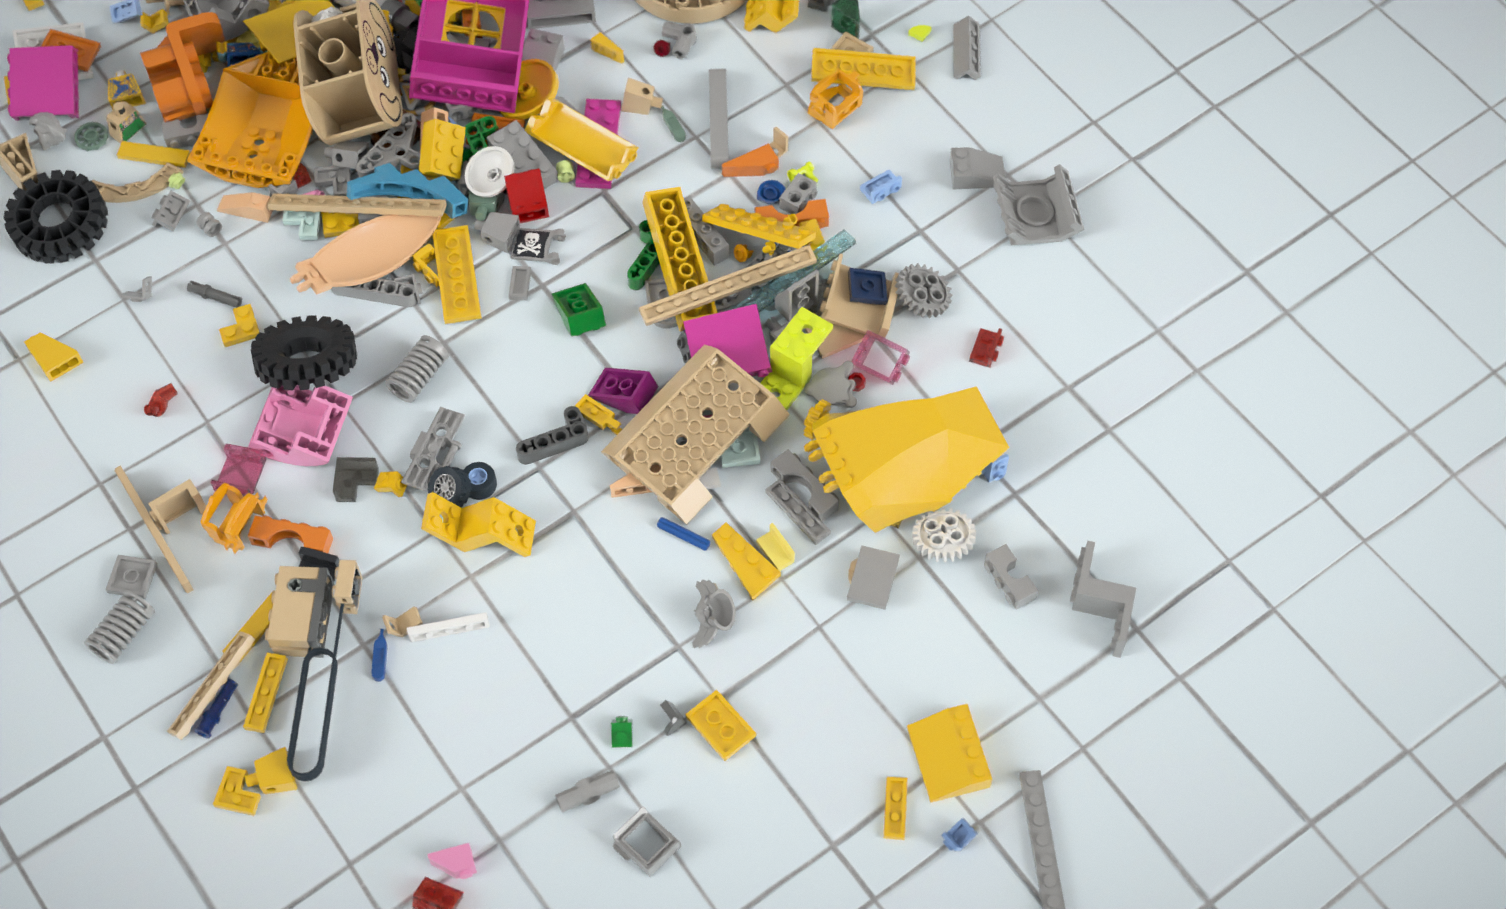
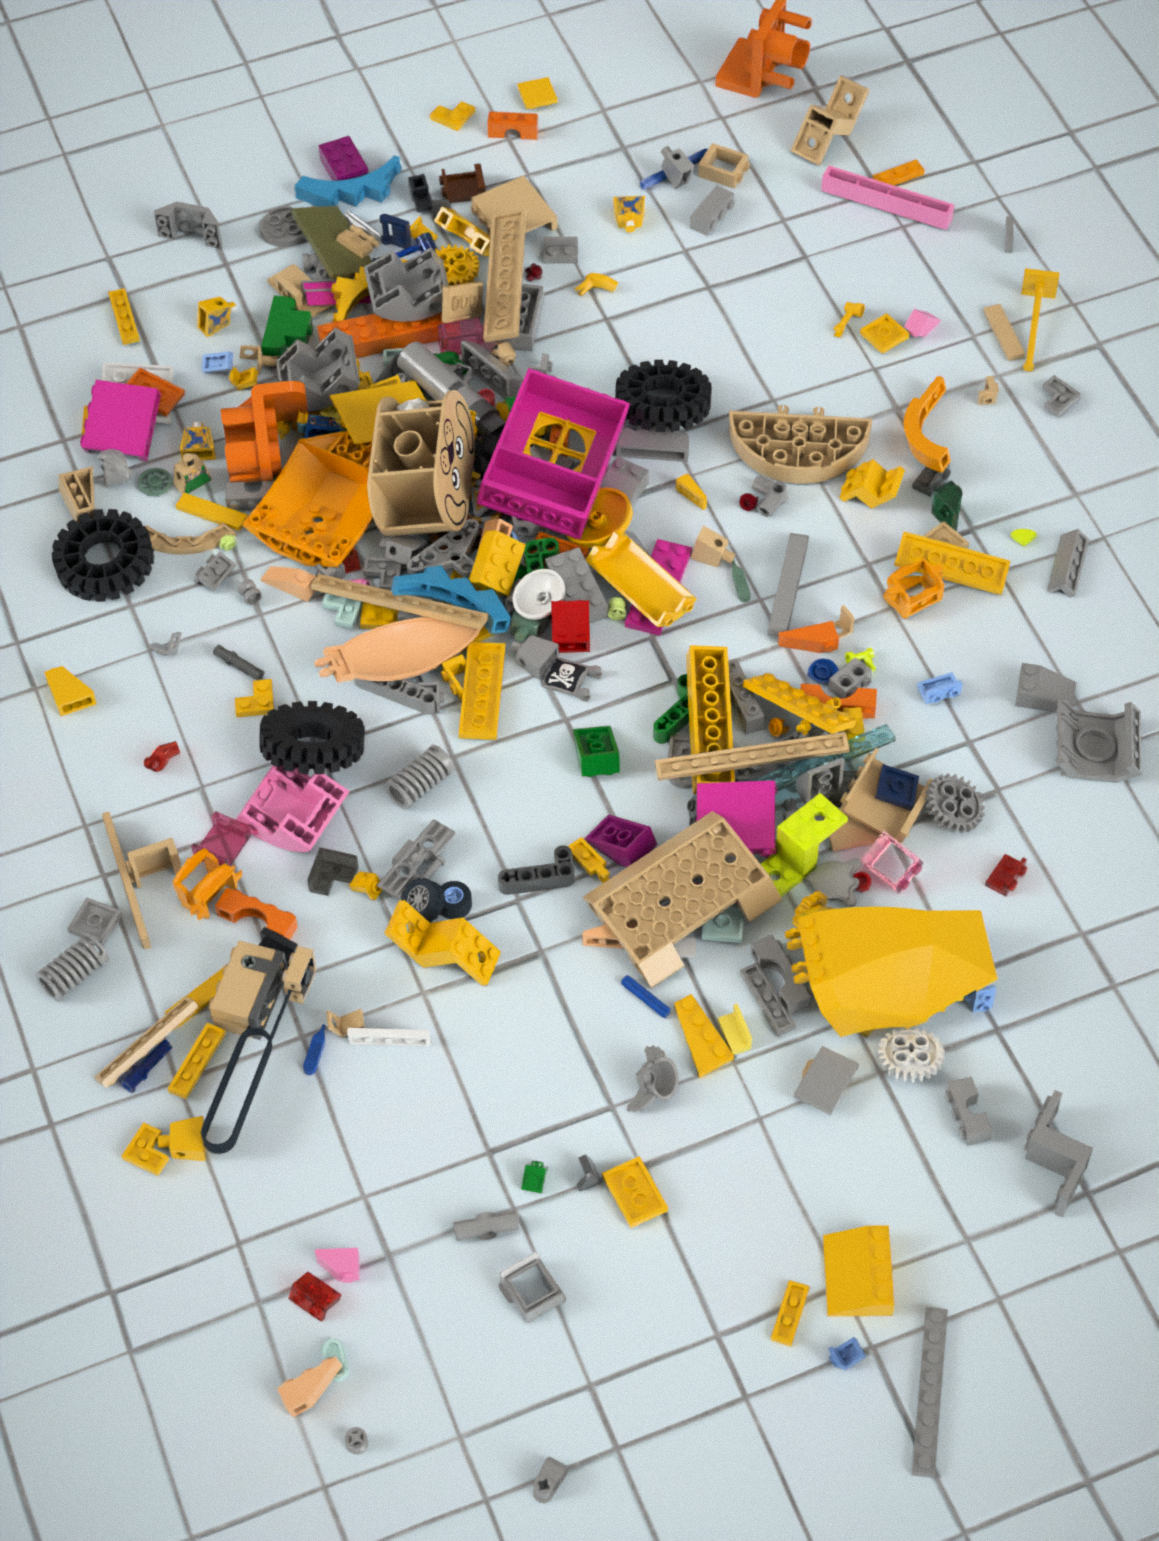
camera: 15 degrees right, 5 degrees down
light grey tile [509,266,531,301] -> none

